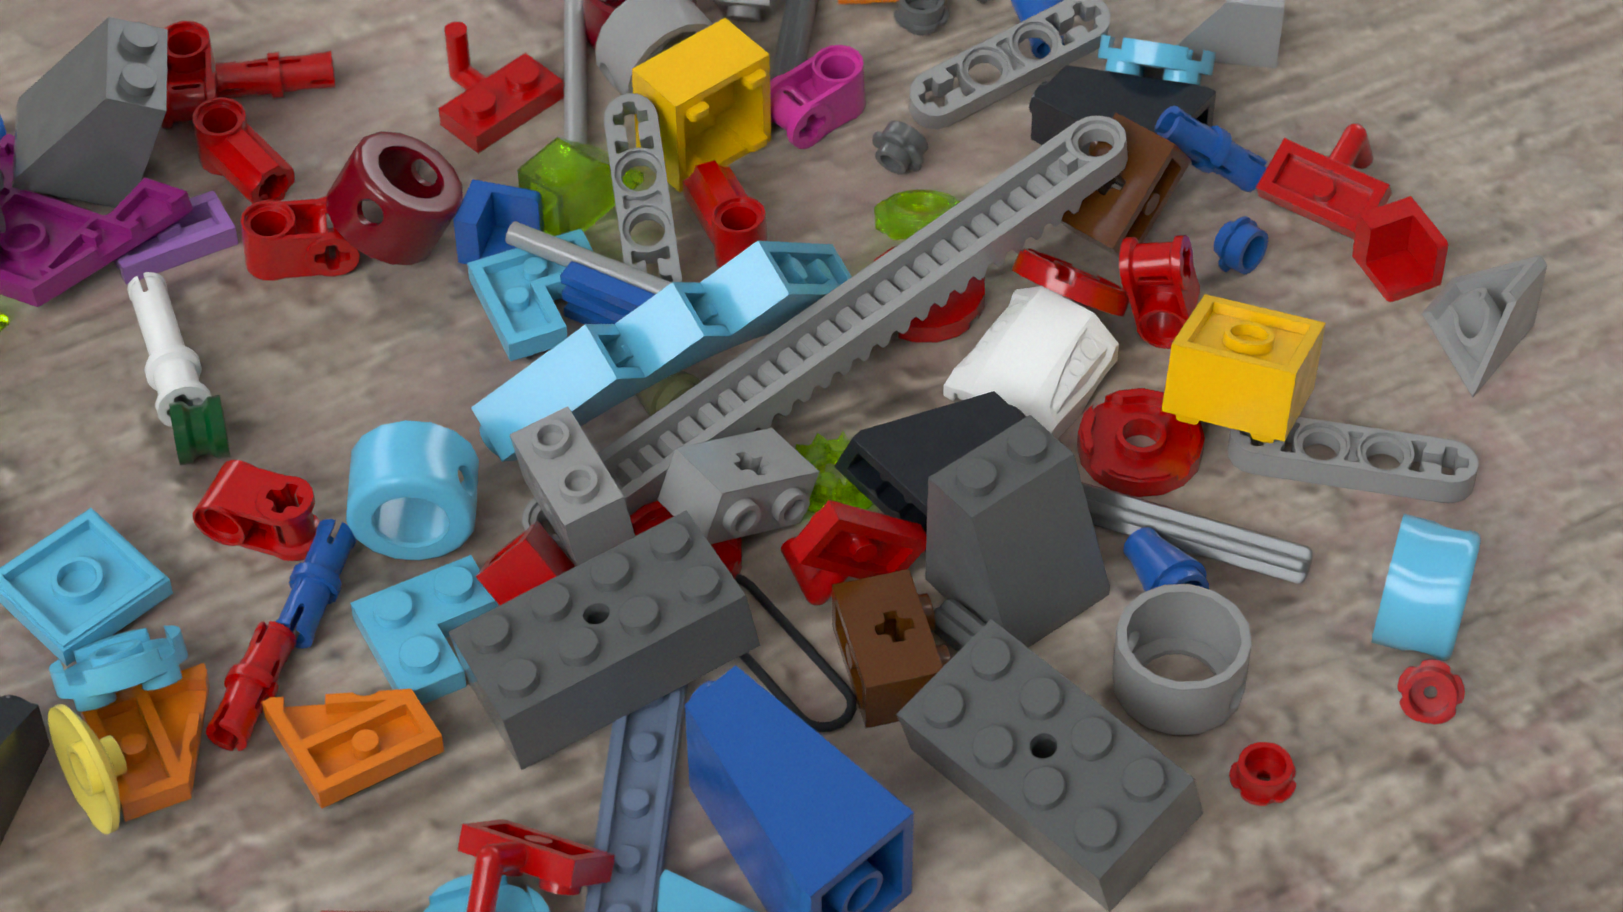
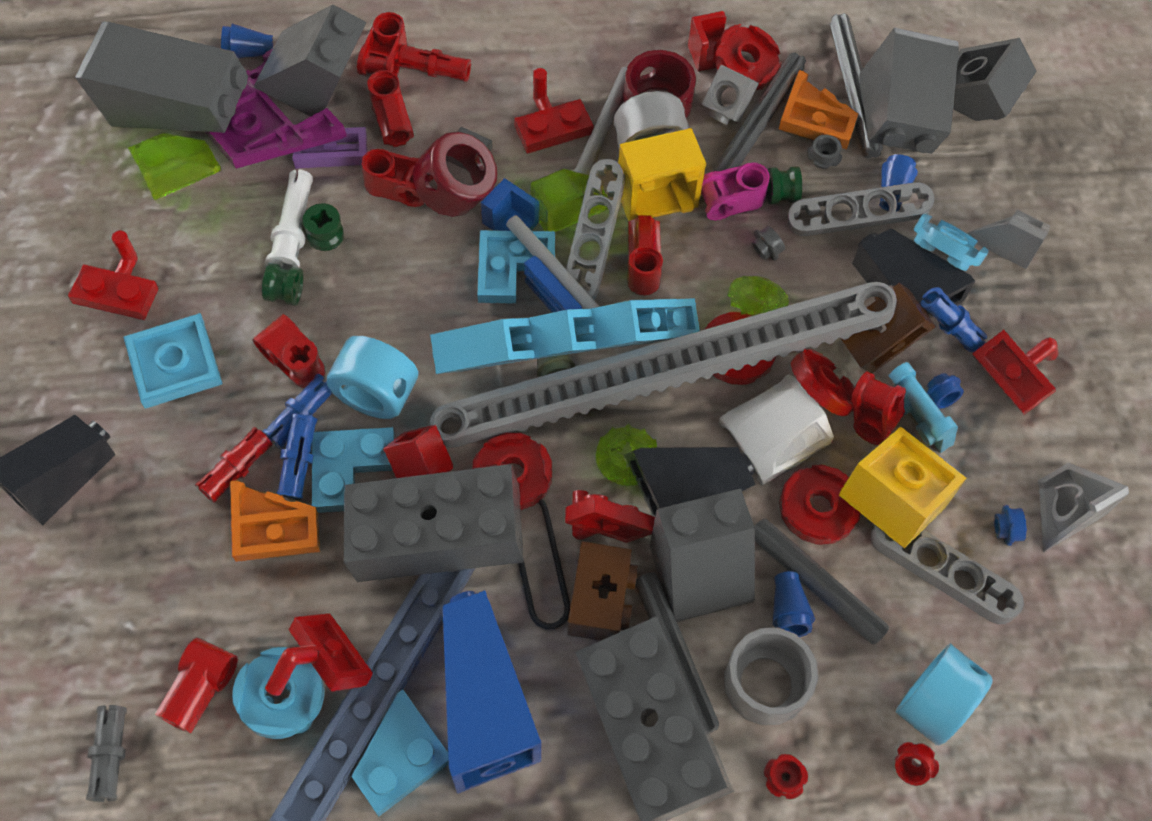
camera: 20 degrees right, 15 degrees up
light yellow dish [48,704,127,835] -> none
medium azure plate [49,625,188,711] -> none
orange wing [80,663,210,822] -> none
light grey brick [510,406,635,566] -> none
light grey brick [658,428,819,544] -> none
red panel [1352,196,1448,302] -> none
none -> blue pin [276,414,318,499]
none -> dark green wheel [303,203,344,251]
none -> dark green wheel [767,166,802,205]
none -> medium azure plate [889,362,958,453]
none -> blue plate [994,505,1027,546]

